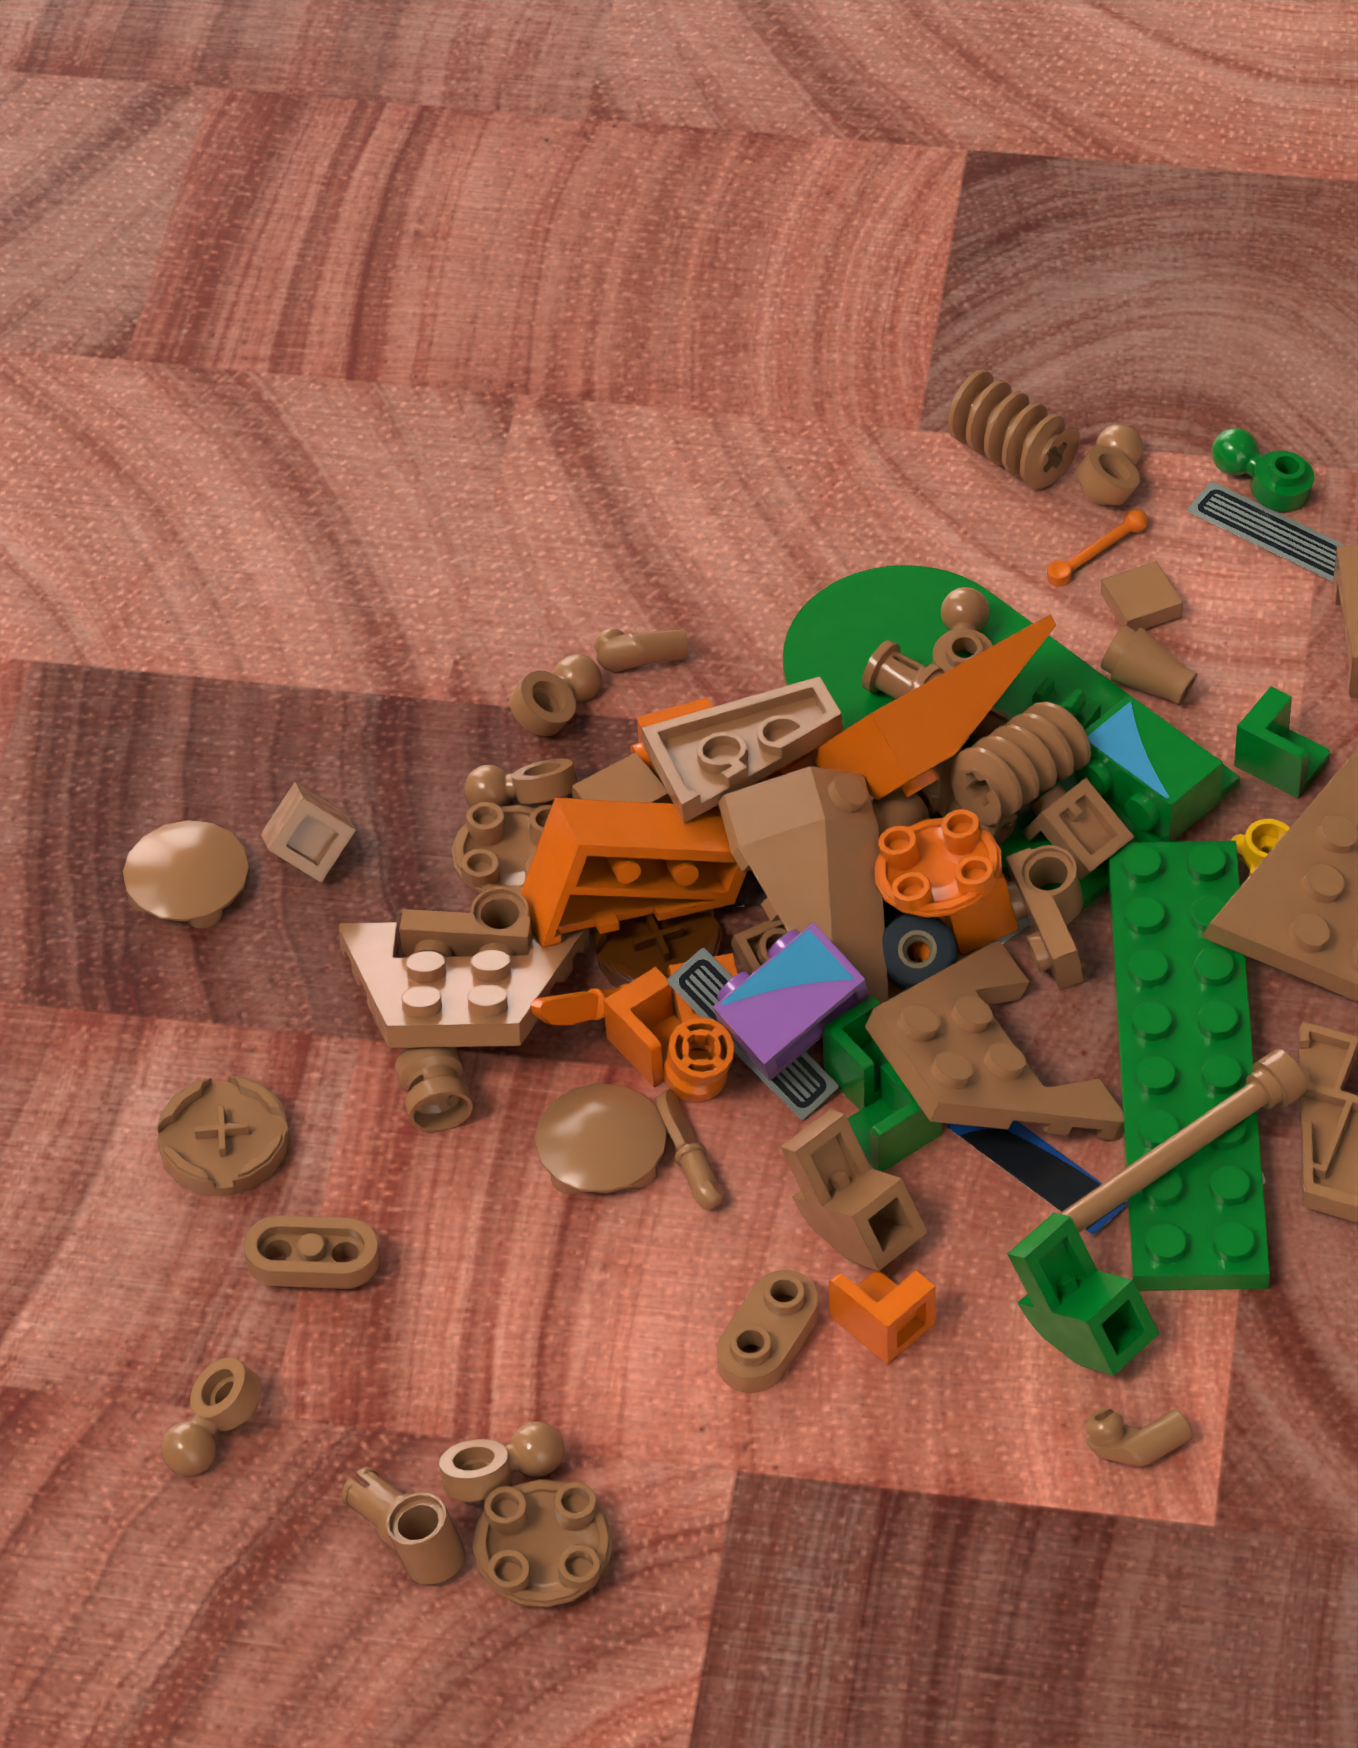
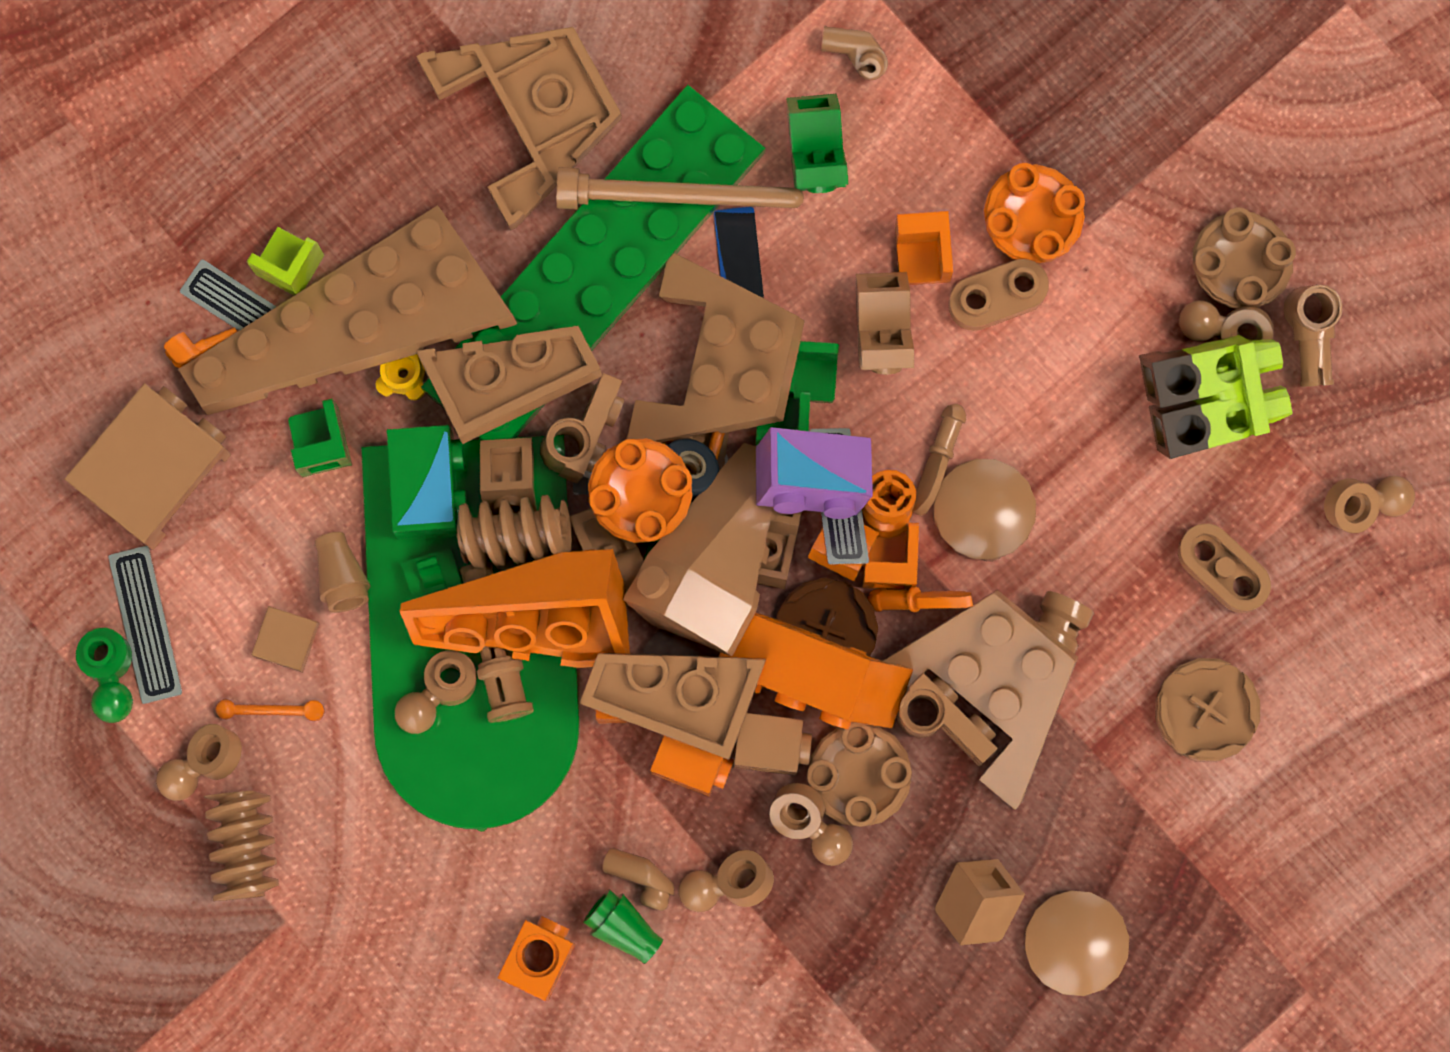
camera: 140 degrees left, 30 degrees up
none -> medium nougat wing [416,326,603,444]
none -> orange brick [497,916,576,1001]
none -> green cone [583,889,664,964]
none -> orange dish [983,163,1085,264]
none -> hips [1139,335,1292,459]

